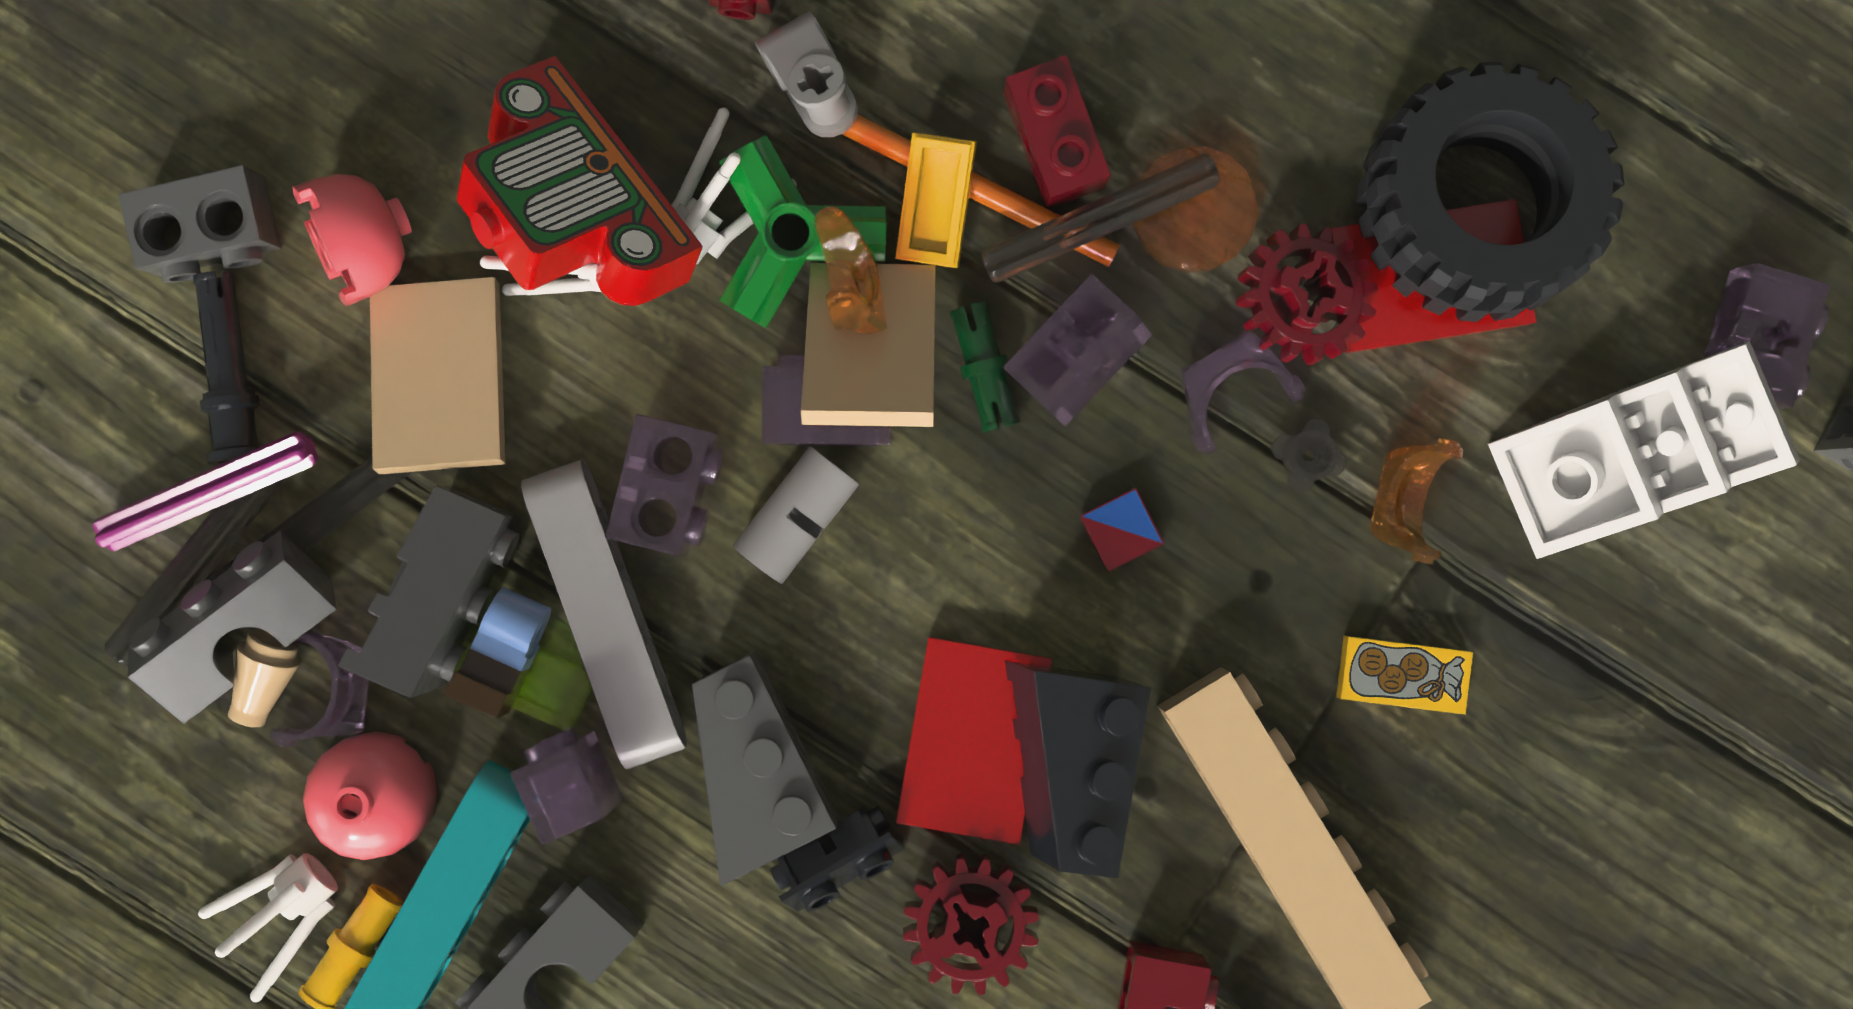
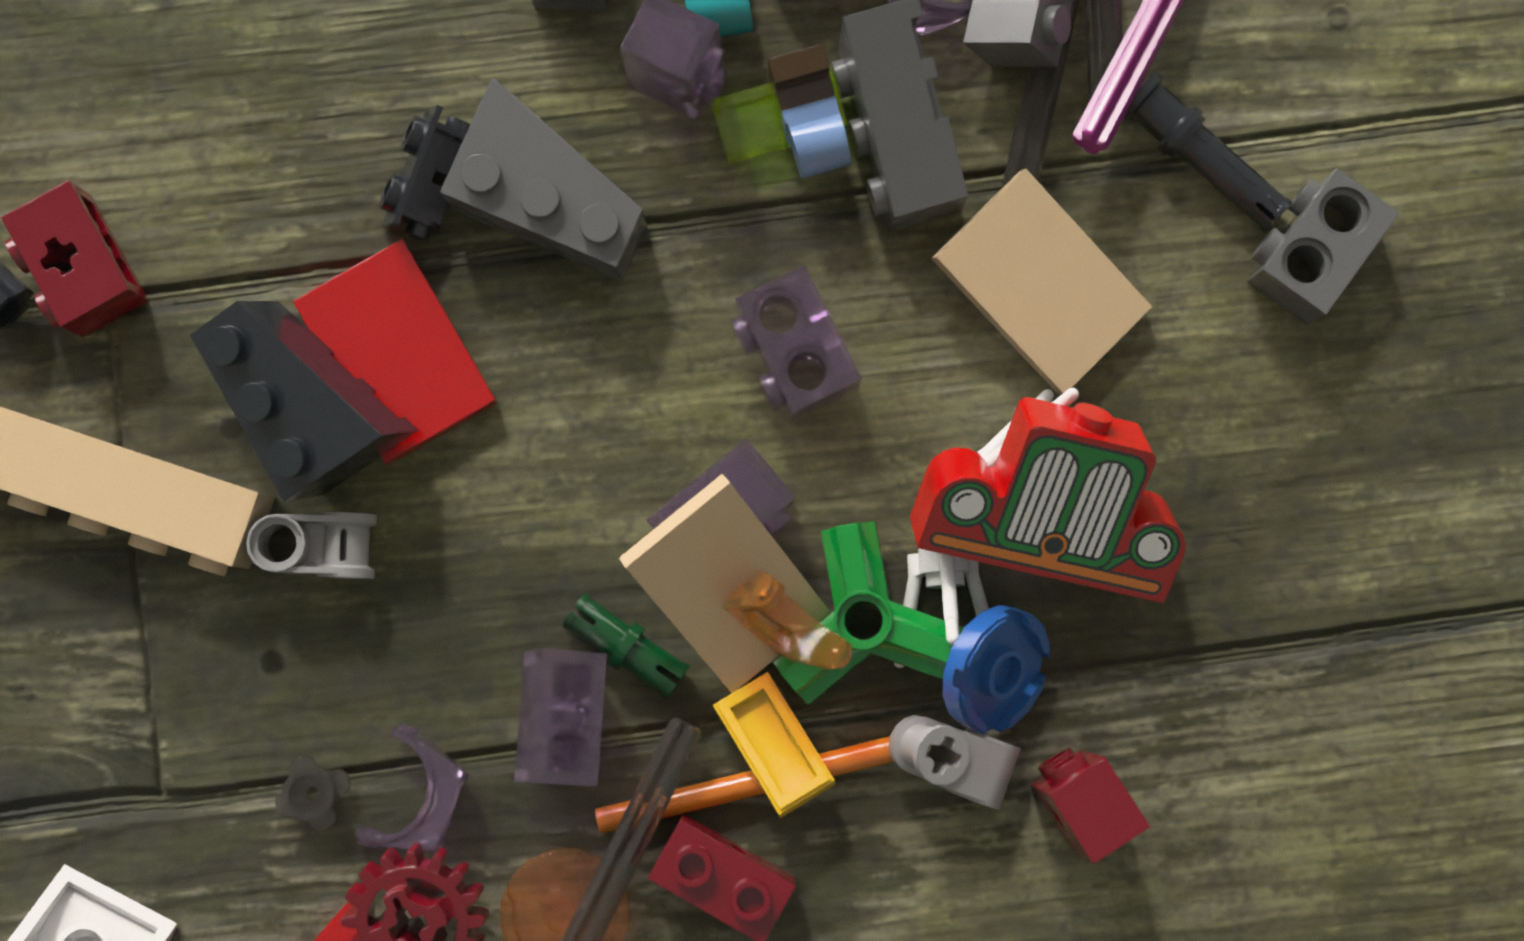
camera: 140 degrees right, 5 degrees down
coral cylinder [292,174,412,306] -> none
light grey beam [521,459,688,769] -> none
light grey pin [733,446,860,584] -> none
dark red gear [903,853,1039,995] -> none
tile [1079,488,1164,572] -> none
tile [1336,635,1473,715] -> none
clear orange helmet [1369,438,1463,565] -> none
none -> light grey piece [246,512,377,579]
none -> blue tile [943,605,1050,734]

